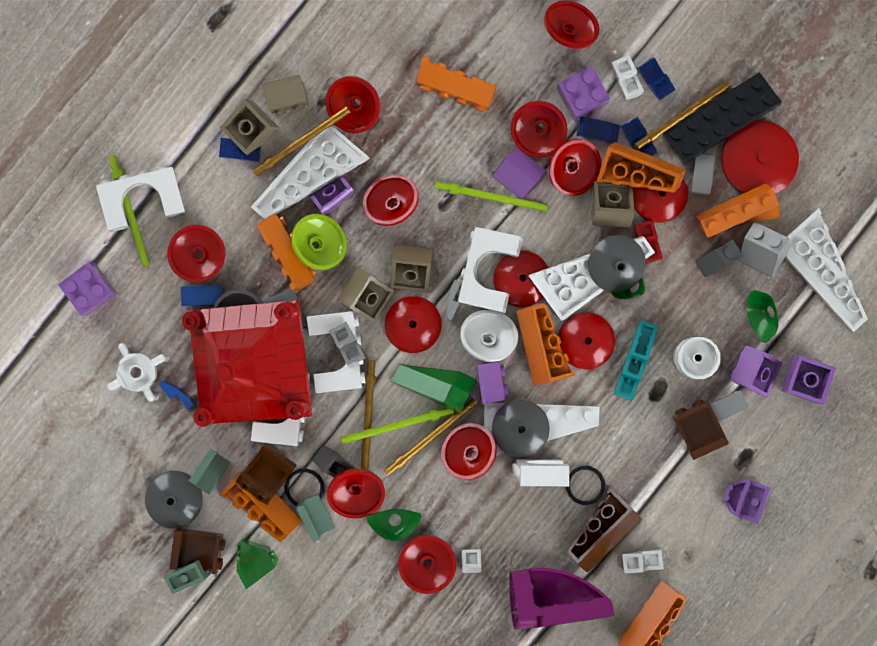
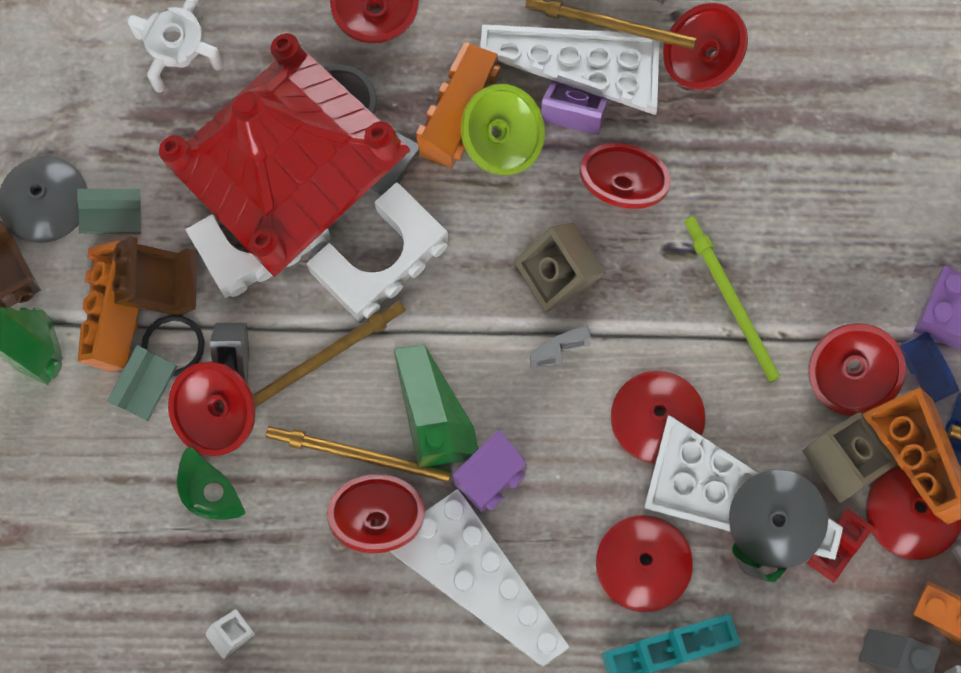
camera: 55 degrees right, 15 degrees down
blue slope [158,381,197,409] -> none
blue slope [181,285,222,306] -> none
light grey slope [329,322,366,367] -> none
dark tan slope [337,268,394,323] -> none
lime bar [341,408,454,444] -> none
red dish [385,296,442,353] -> none
red dish [398,535,456,594] -> none
orange wedge [416,56,496,112] -> none
white arch [456,227,523,313] -> none
white dish [460,310,518,362] -> none
dark grey dish [492,400,550,458] -> none
medium lavender slope [493,147,546,199] -> none
red dish [511,100,568,158] -> none
white arch [512,458,569,487] -> none
orange wedge [516,304,575,385] -> none

